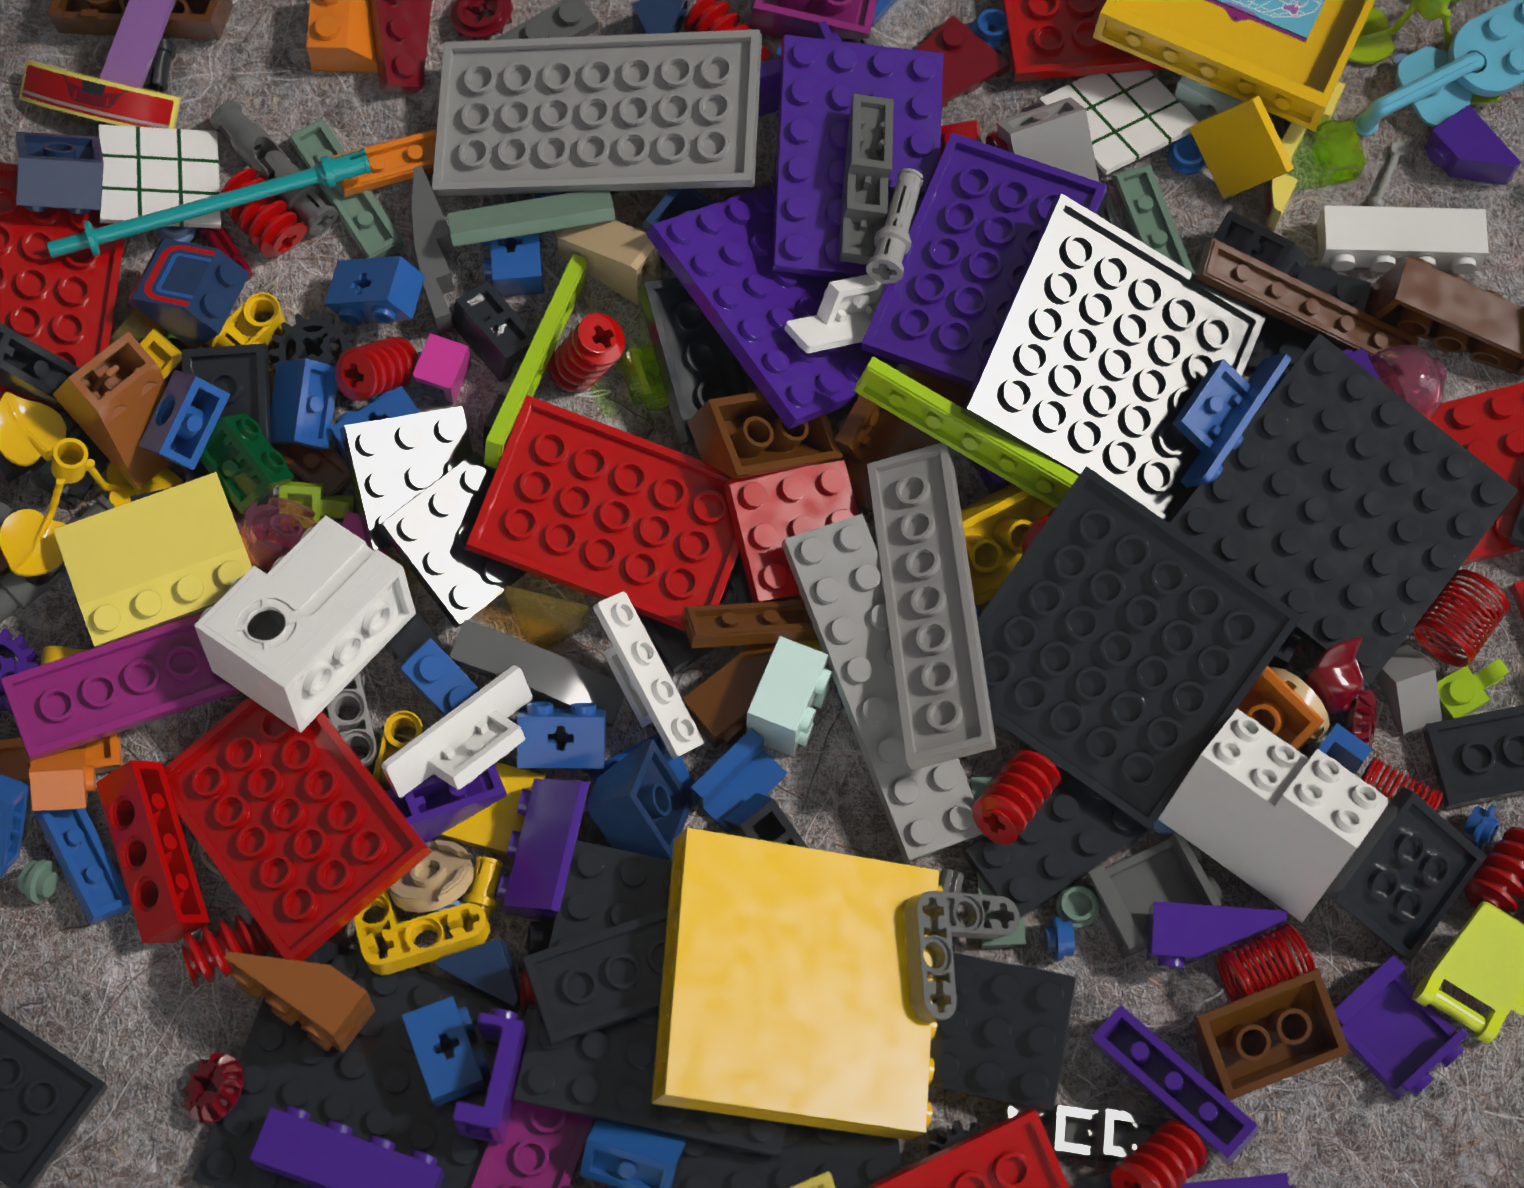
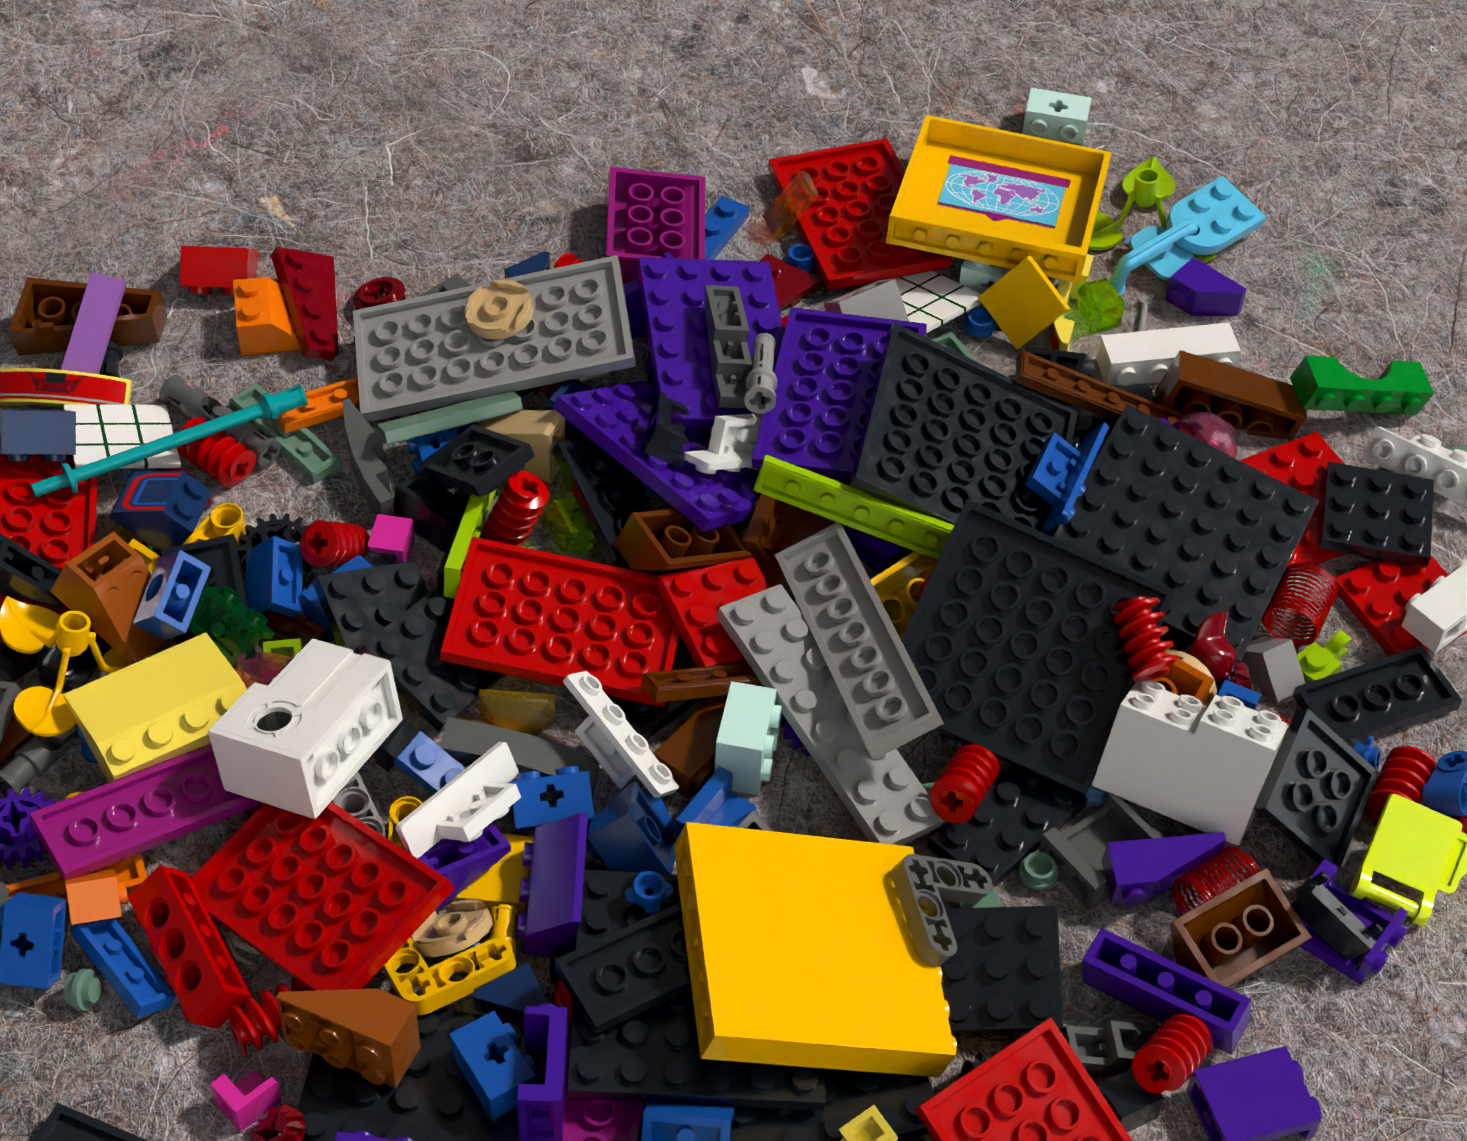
camera: 10 degrees left, 20 degrees down
blue brick [324,256,425,326] -> none
blue plate [1043,917,1075,961] -> none
none -> dark pink panel [210,1071,282,1133]
none -> black plate [419,424,535,497]
none -> tan tile [464,280,534,340]
none -> blue plate [625,871,674,915]
none -> black hinge [644,392,689,467]
none -> red piece [1111,596,1178,682]
none -> black hinge [1289,872,1383,961]

